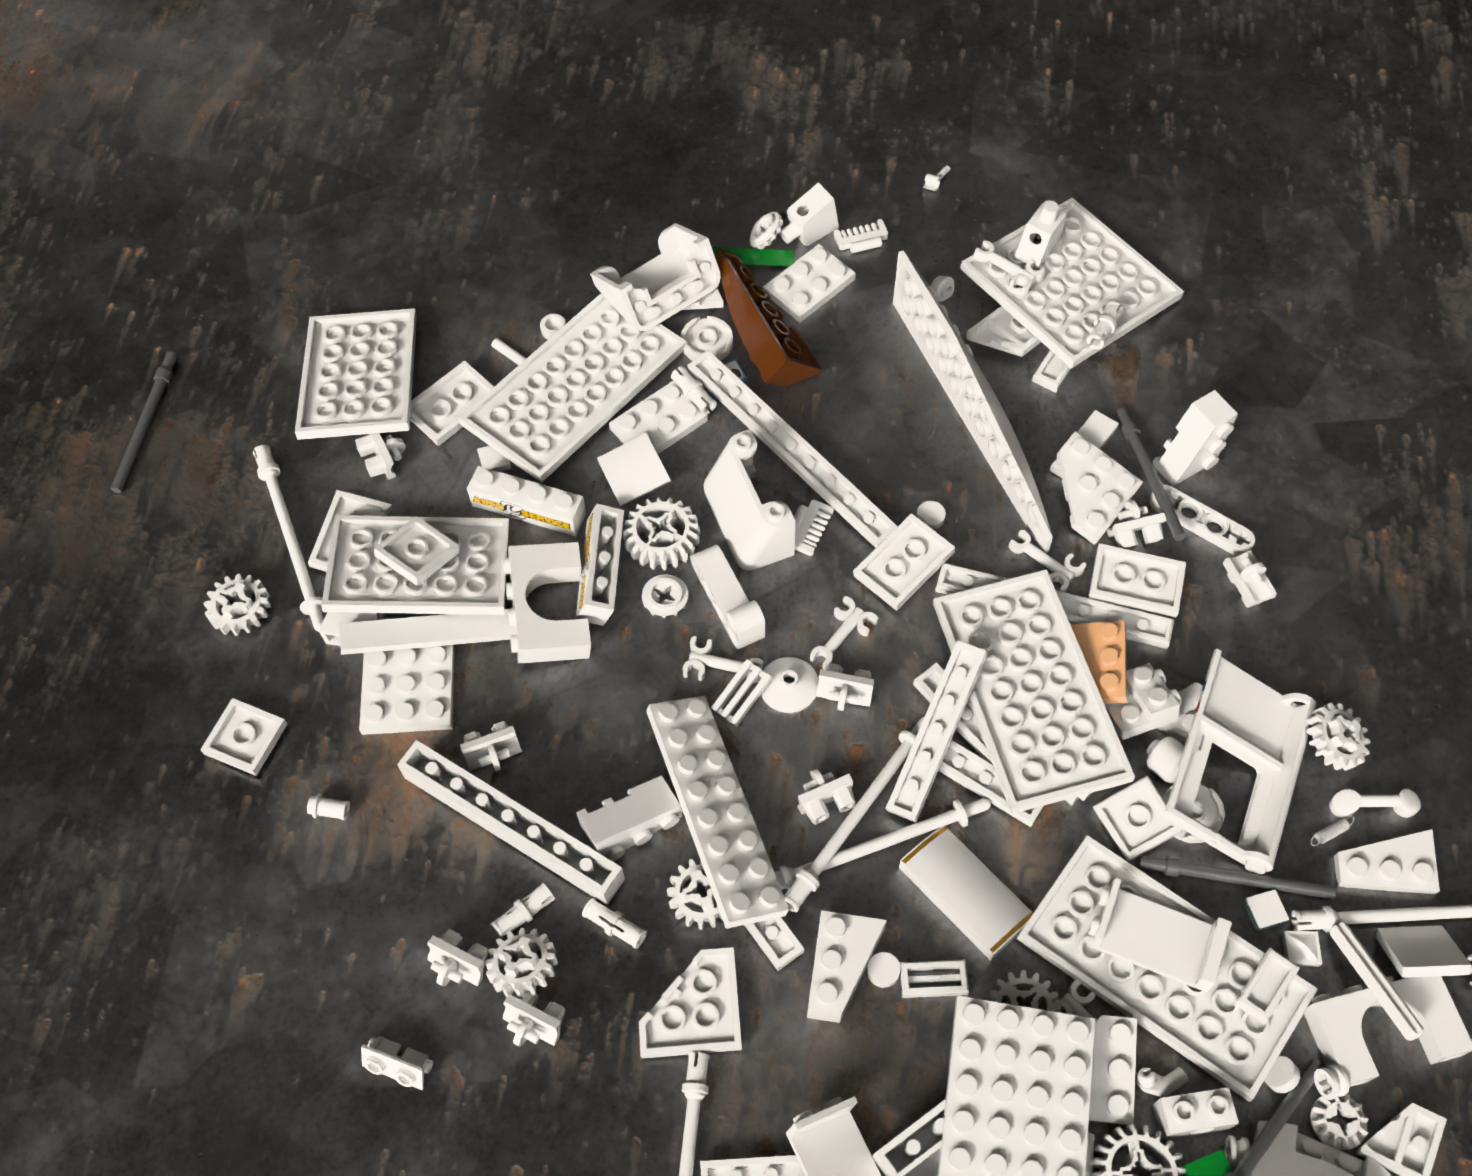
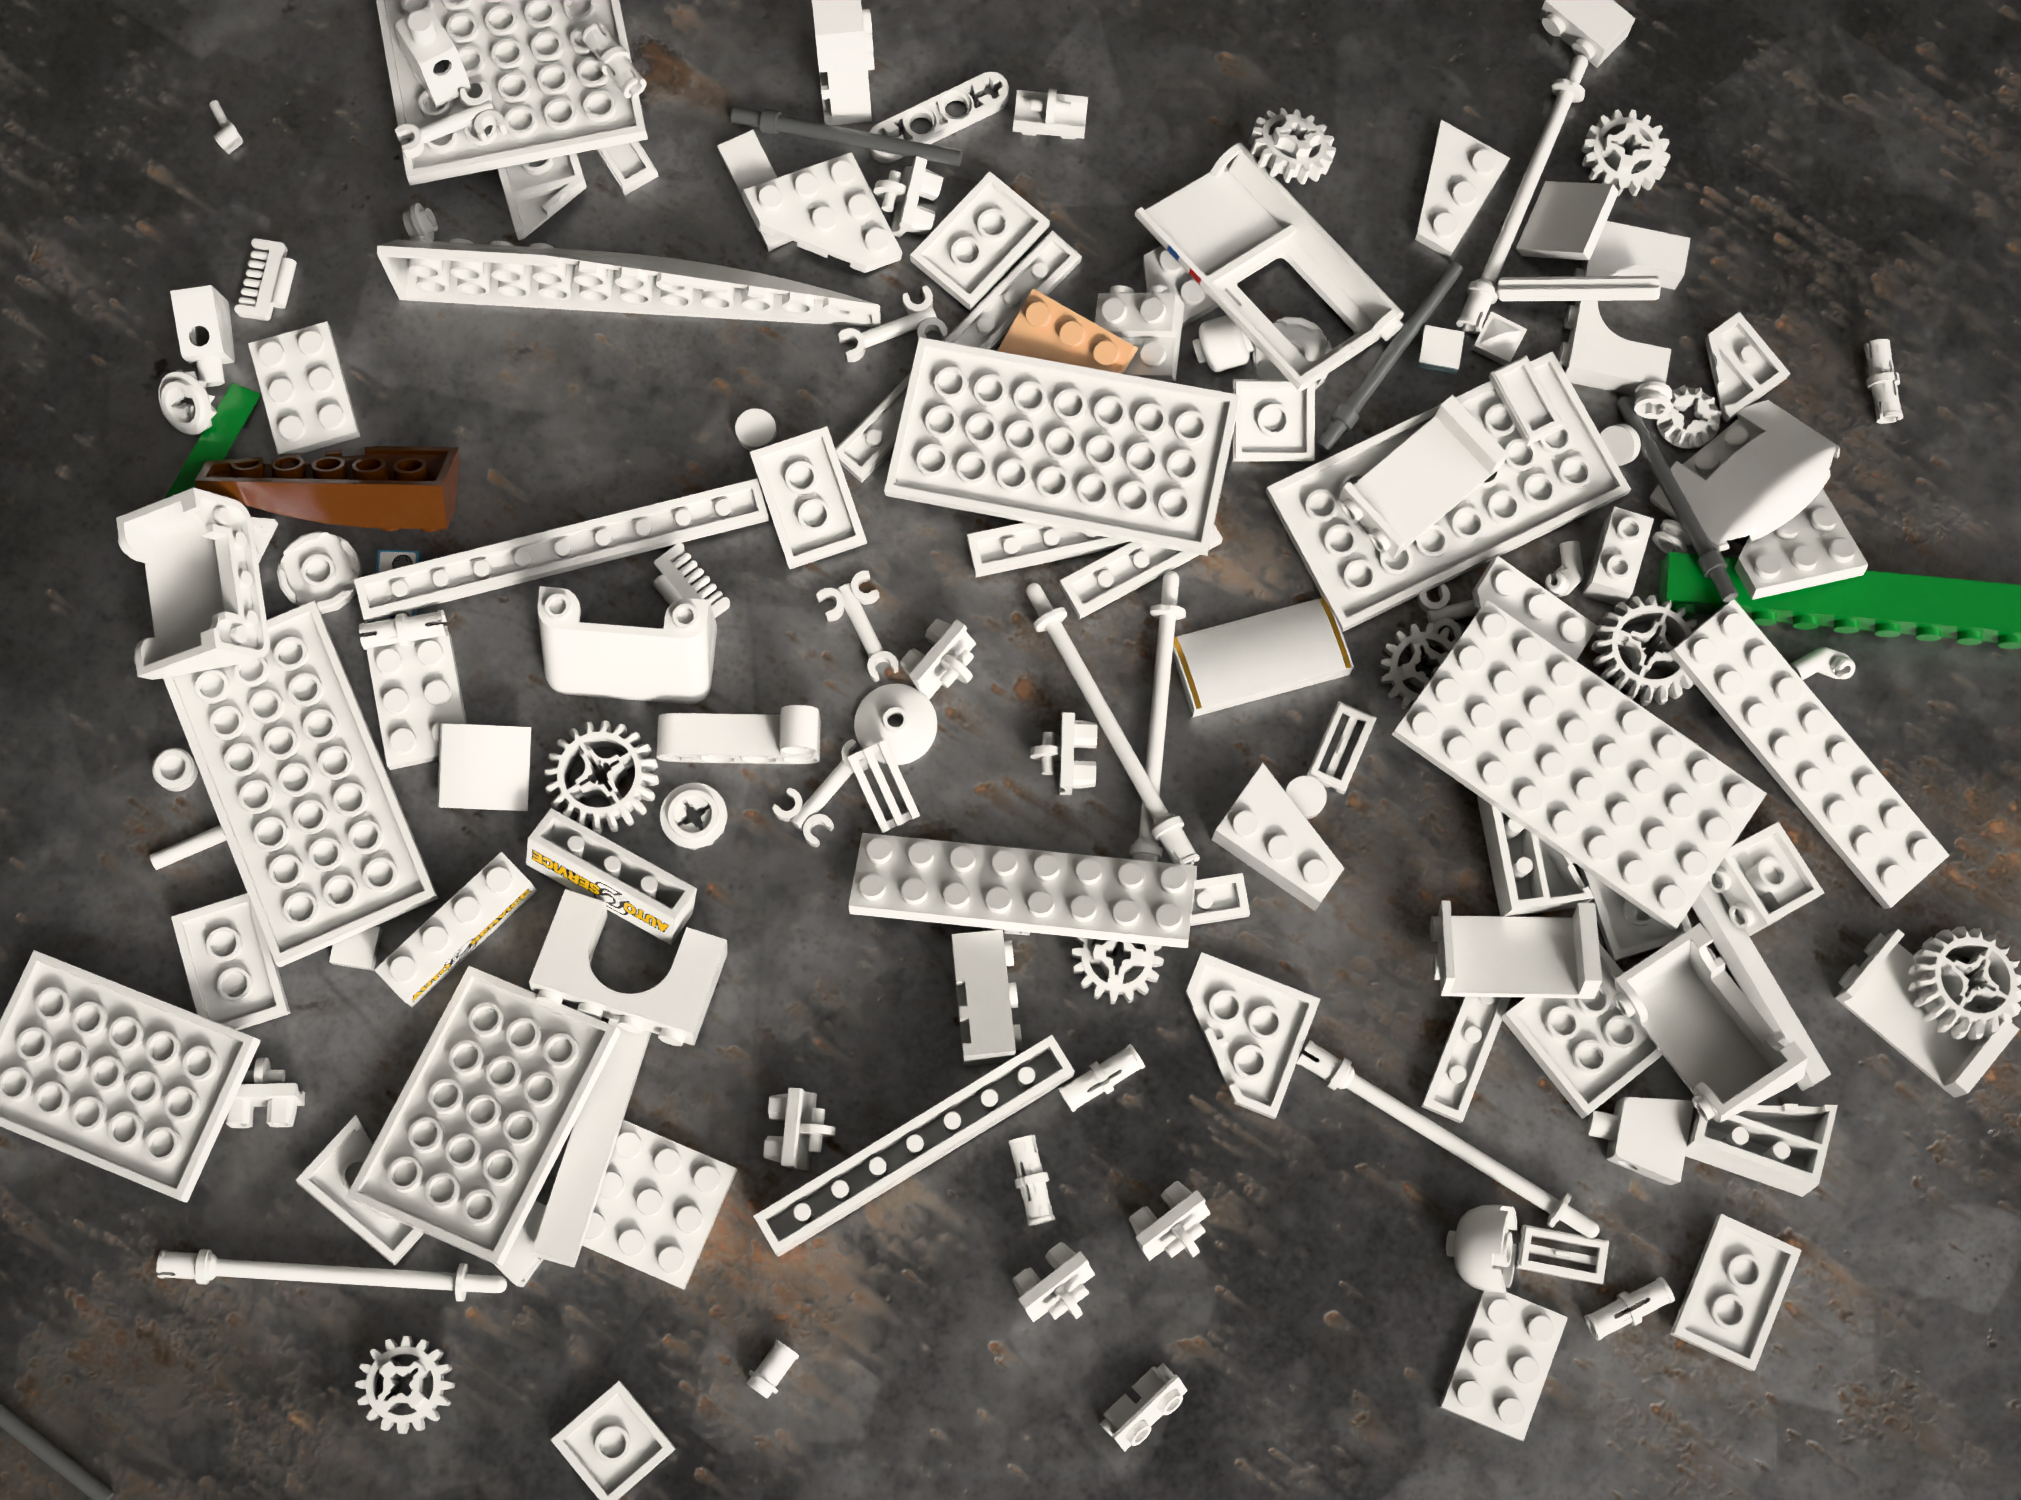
camera: 70 degrees left, 15 degrees up
white plate [374,516,459,586] -> none
white gear [485,928,558,998] -> none
white plate [886,640,987,822] -> none
white piece [1311,816,1354,846] -> none
white bar [1329,788,1421,818] -> none

